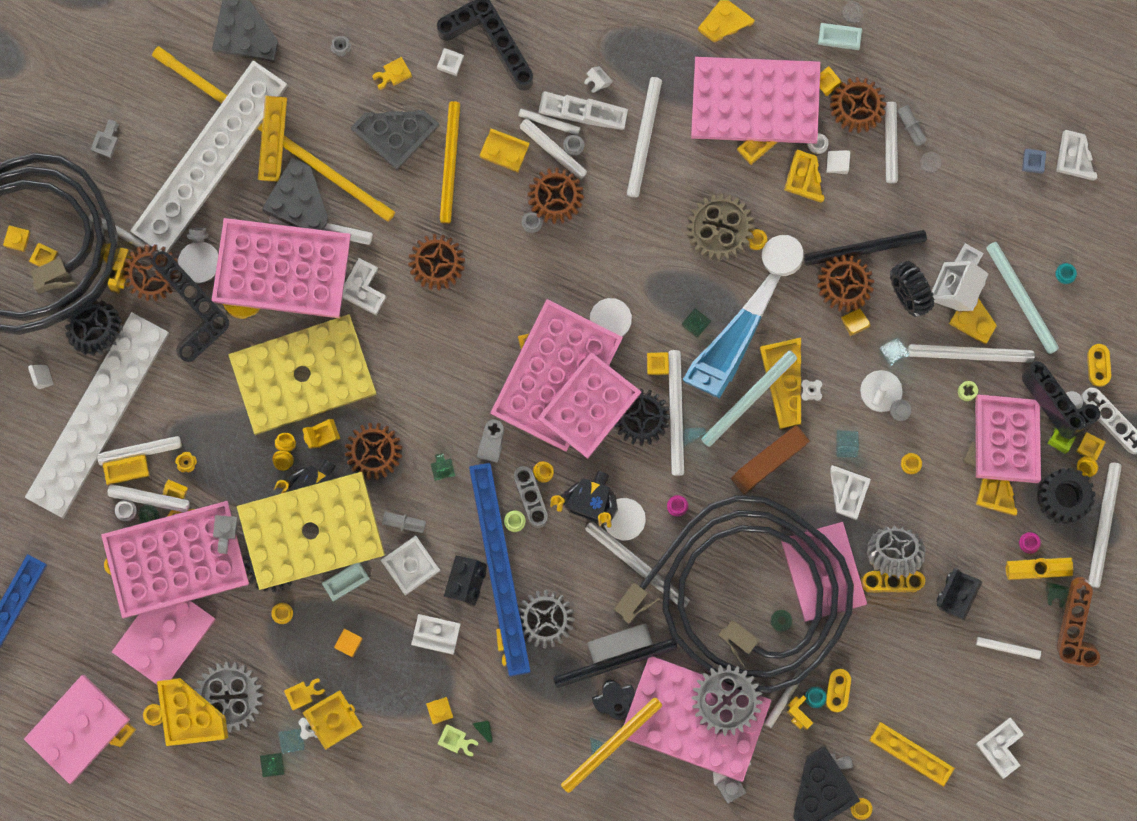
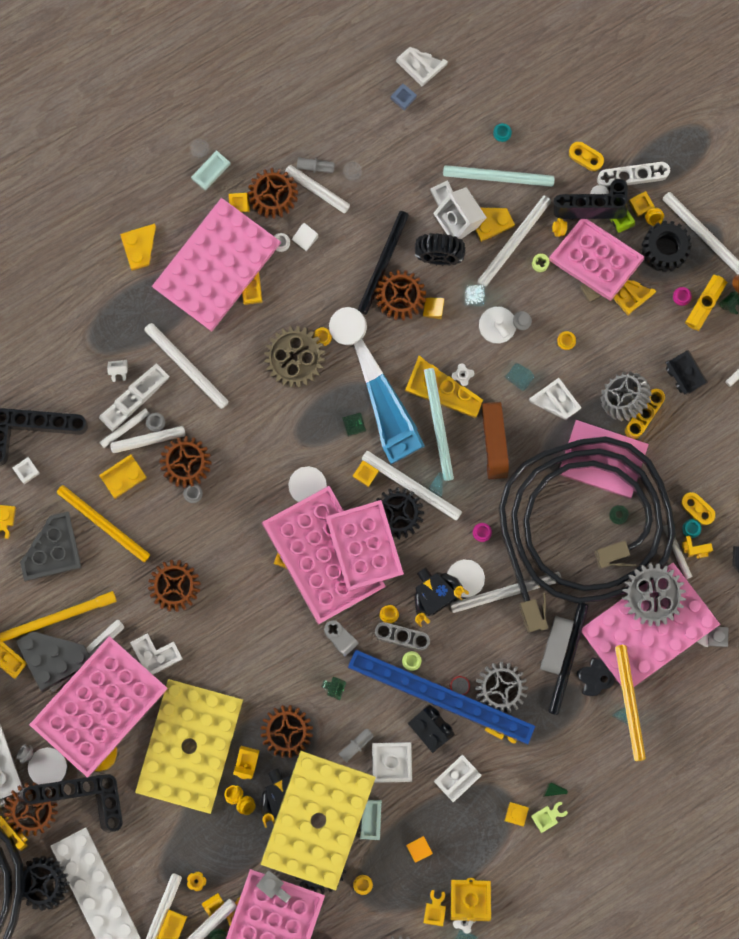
camera: 55 degrees left, 0 degrees up
yellow wing [784,149,824,203] -> none
none -> flat silver tile [450,676,470,695]
none -> yellow plate [552,218,567,237]

